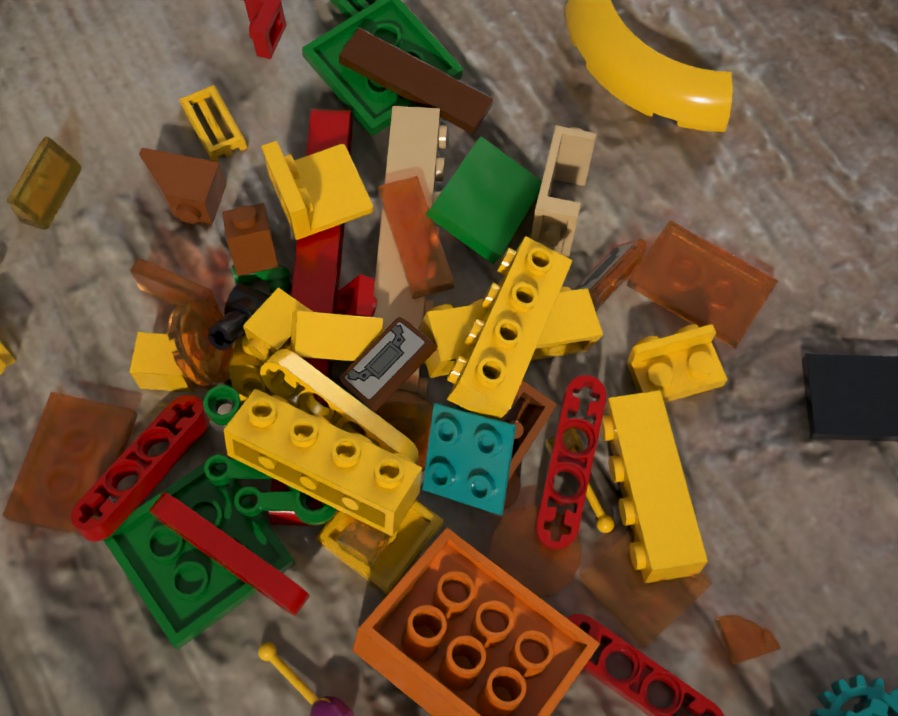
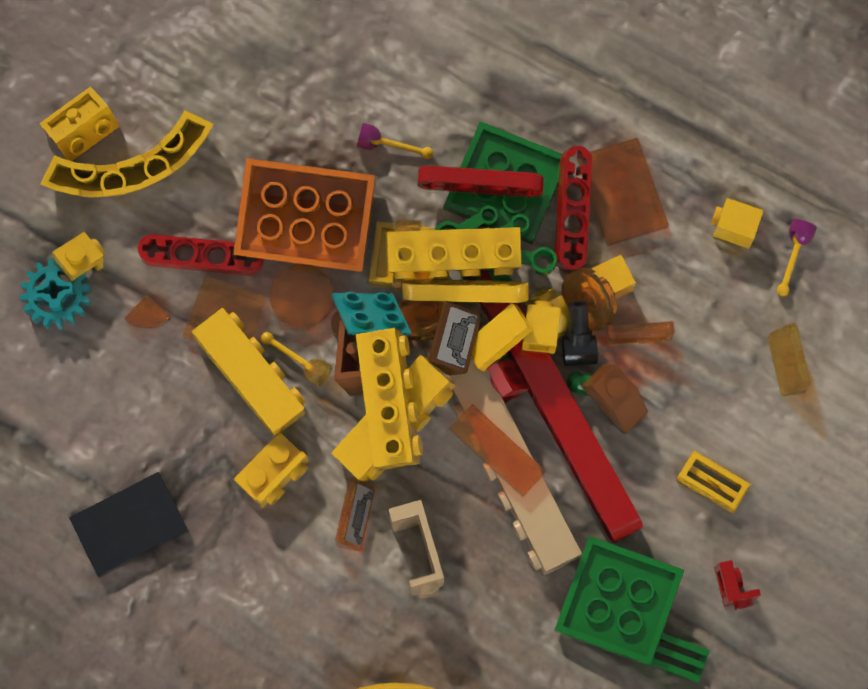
camera: 150 degrees right, 10 degrees up
dark orange slope [139,148,227,224] -> none
yellow bracket [261,141,373,240] -> none
reddish brown tile [339,28,493,135] -> none
green tile [425,136,542,265] -> none
red beam [534,375,606,551] -> none
clear orange tile [627,220,778,349] -> none

